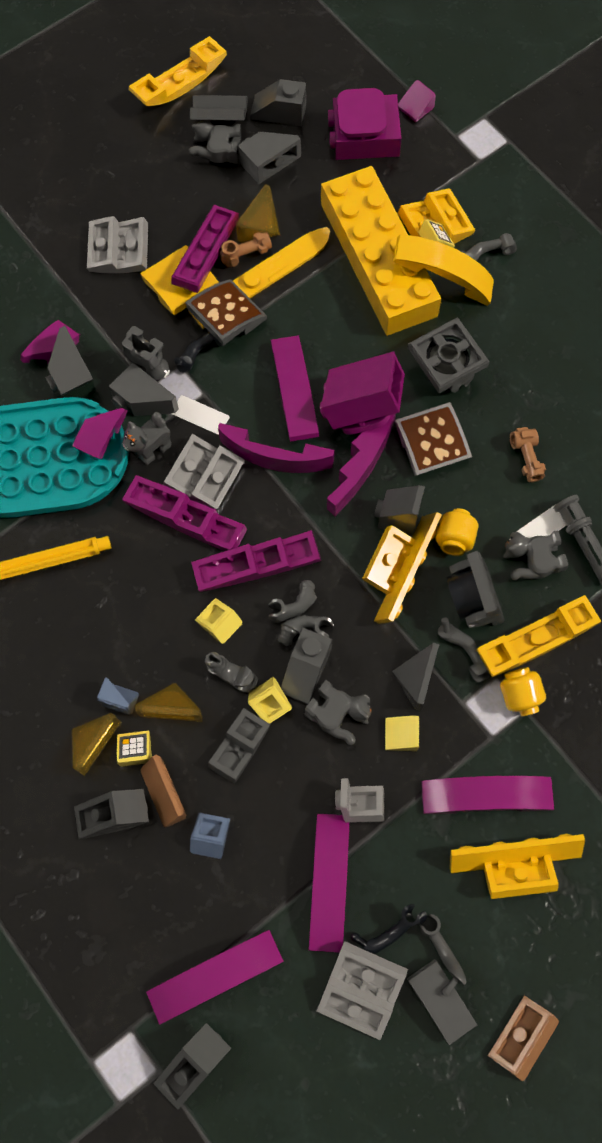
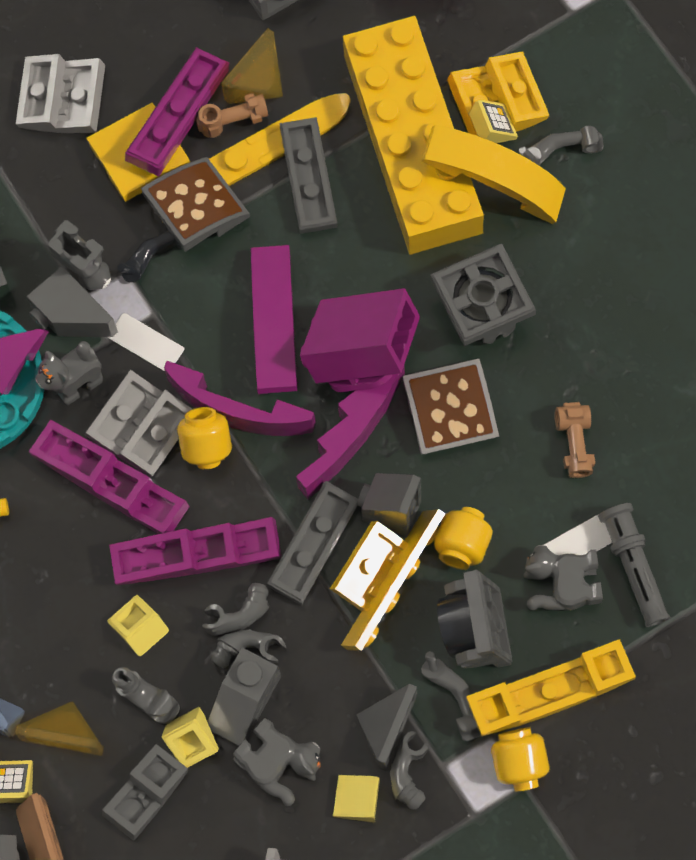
camera: 10 degrees right, 0 degrees up
none -> yellow head [177,407,232,469]
none -> dark grey tile [266,481,358,605]
none -> dark grey tile [279,117,337,234]
none -> dark grey piece [390,731,428,810]

